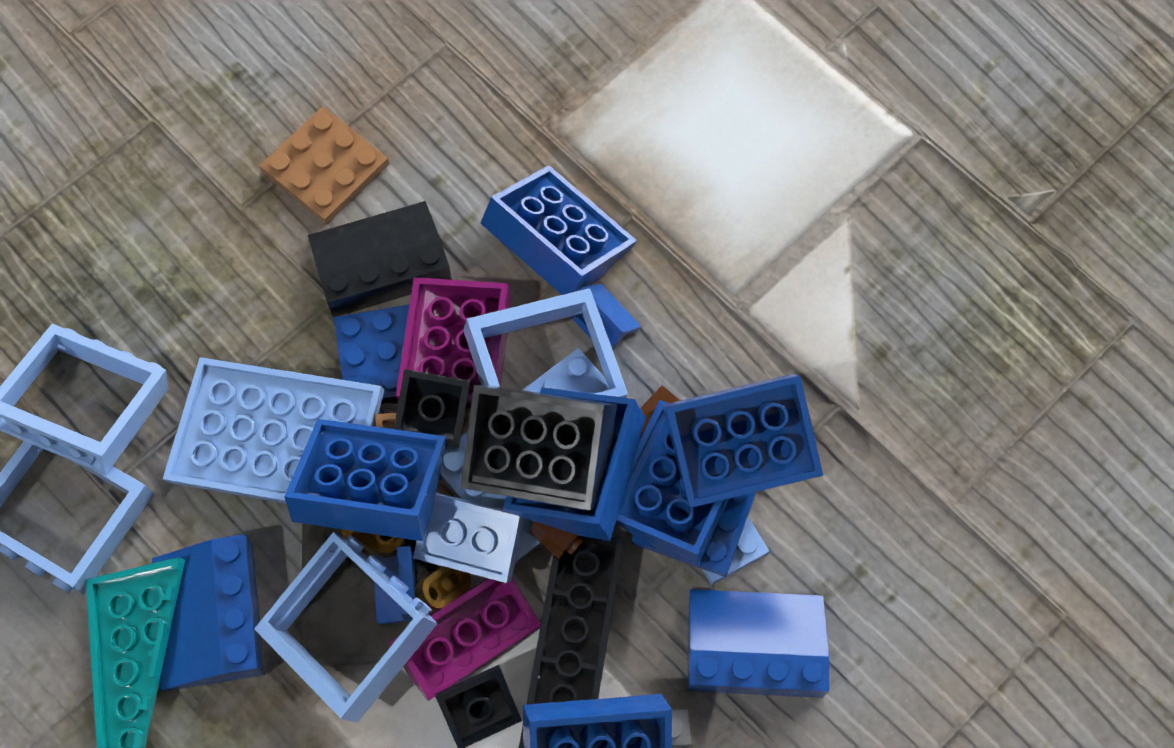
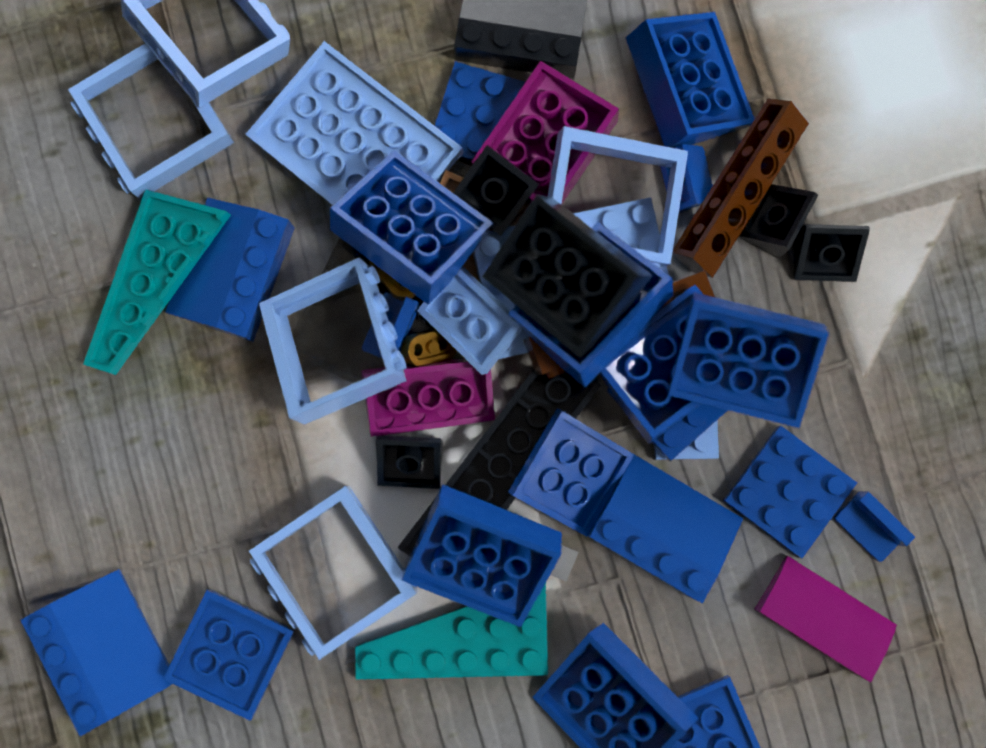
camera: 30 degrees right, 15 degrees up
none -> blue plate [508,408,634,537]
none -> reddish brown brick [672,98,809,278]
none -> blue plate [723,425,857,559]
none -> black slope [739,184,818,259]
none -> magenta slope [754,555,897,683]
none -> black slope [794,224,870,282]
none -> blue panel [834,491,915,562]

